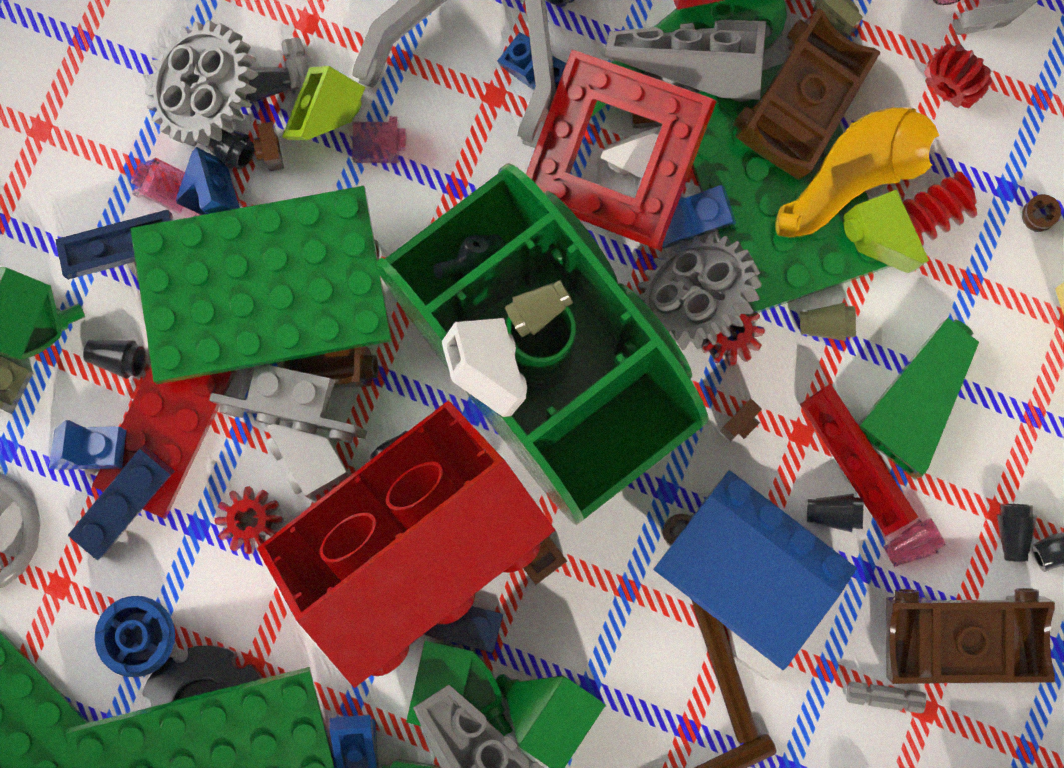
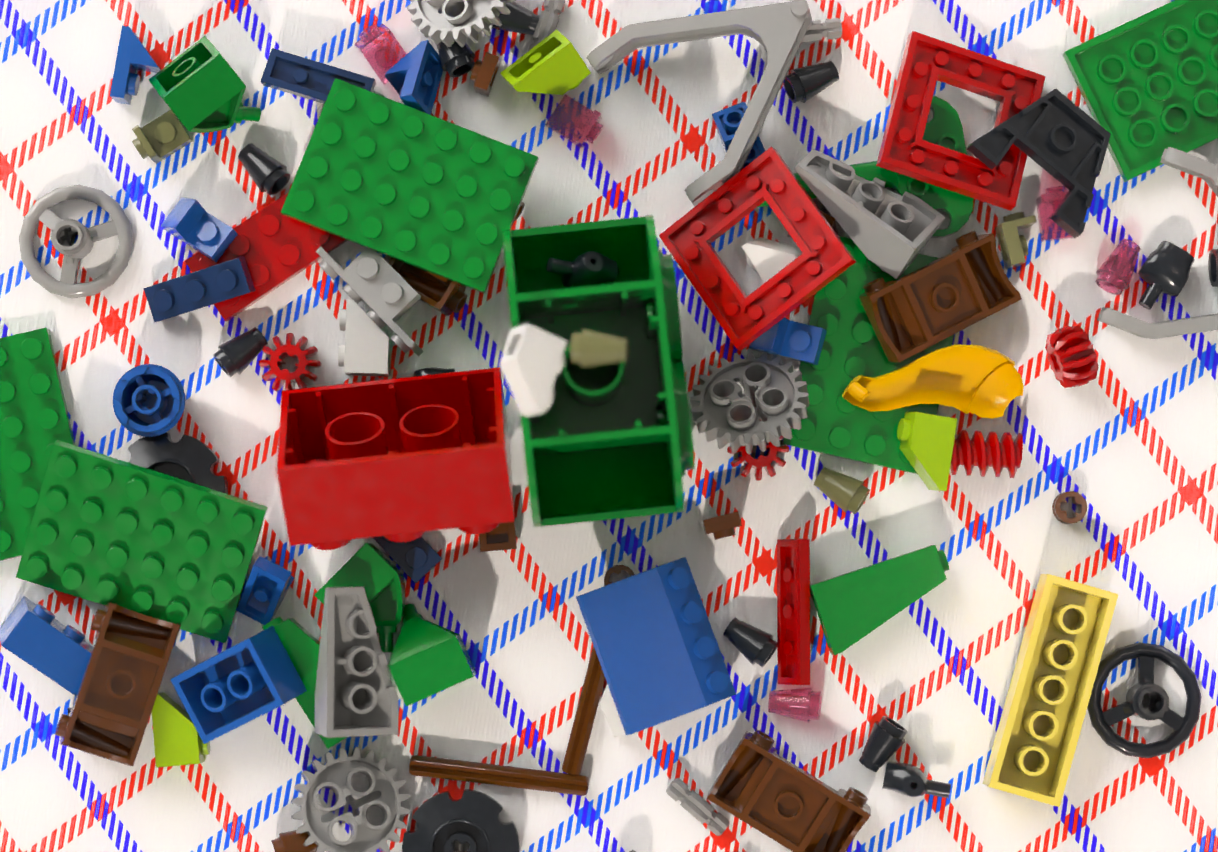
camera: 30 degrees right, 5 degrees up
none -> black cone [213,327,268,378]

